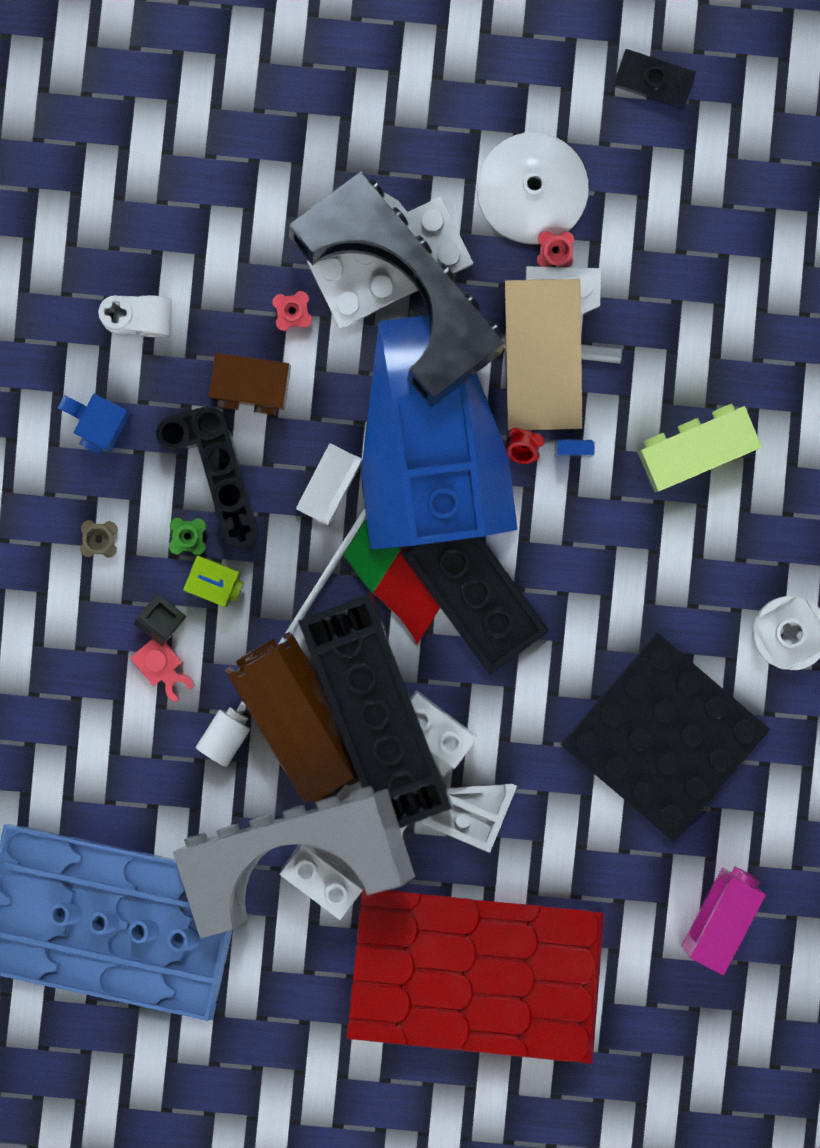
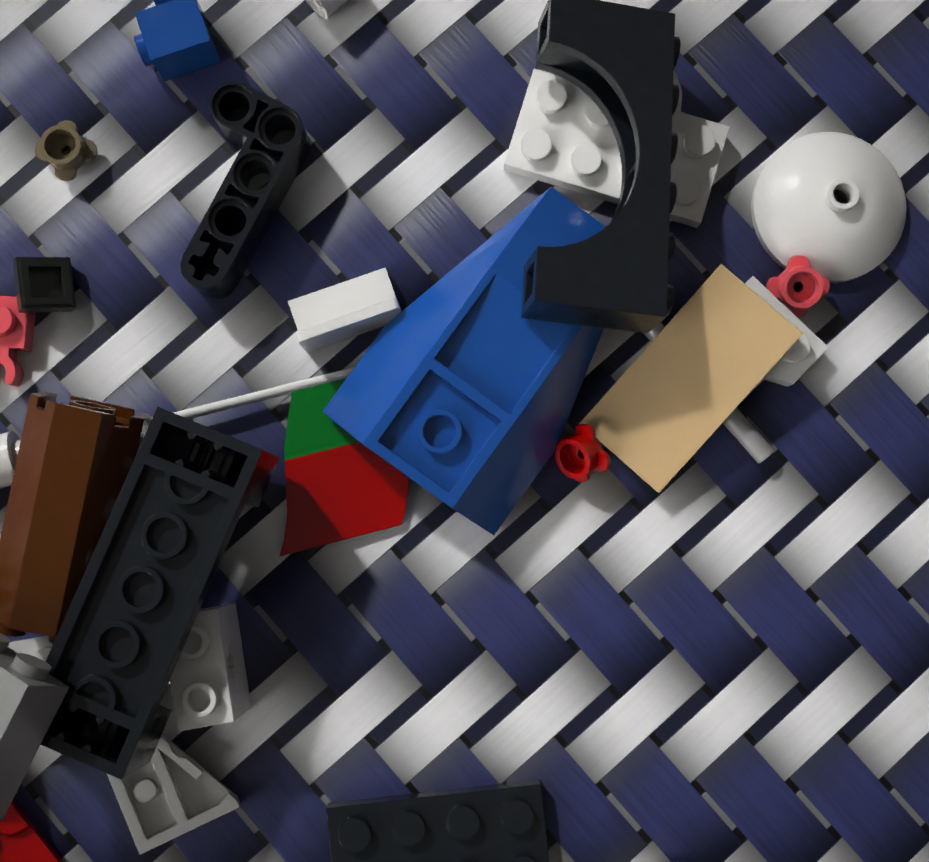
camera: 50 degrees right, 5 degrees down
bright green plate [169,518,207,555] -> none
lime brick [183,555,244,607] -> none
reddish brown brick [209,353,291,416] -> none
coral plate [272,291,312,331] -> none
black tile [402,537,549,675] -> none
blue tile [554,439,595,457] -> none
yellowish green brick [638,403,762,493] -> none

